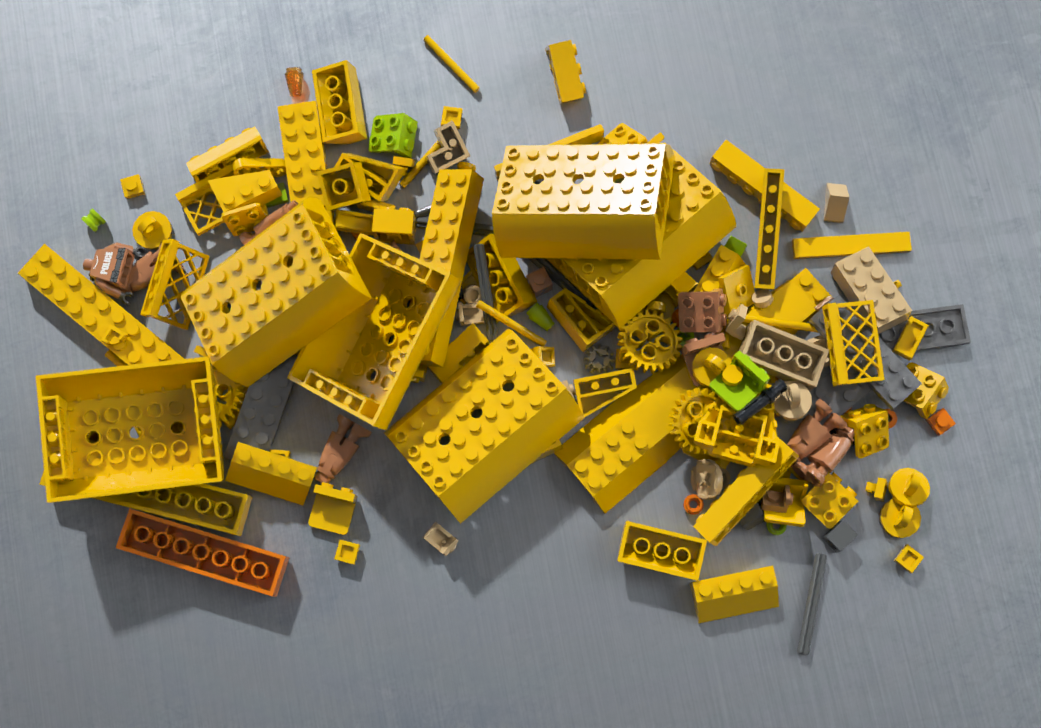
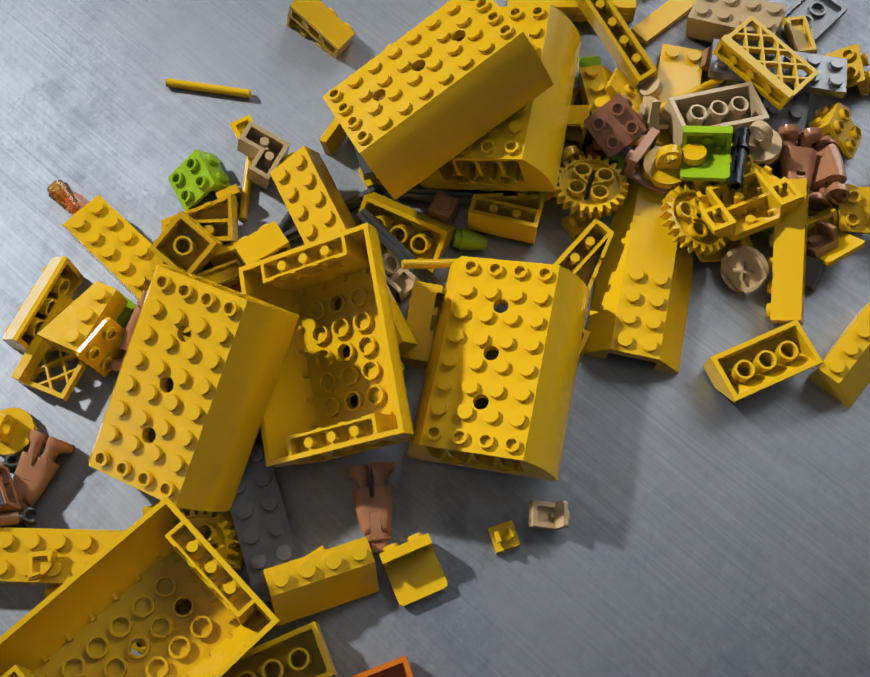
camera: 35 degrees left, 10 degrees down
yellow fence [140,239,210,330] -> none
yellow beam [232,158,287,177] -> none
yellow slope [312,60,367,144] -> none
yellow plate [334,540,360,565] -> none
light grey gear [583,344,615,375] -> none
orange plate [683,494,704,515] -> none
lime plate [766,522,787,535] -> none
none -> yellow tile [487,520,521,554]

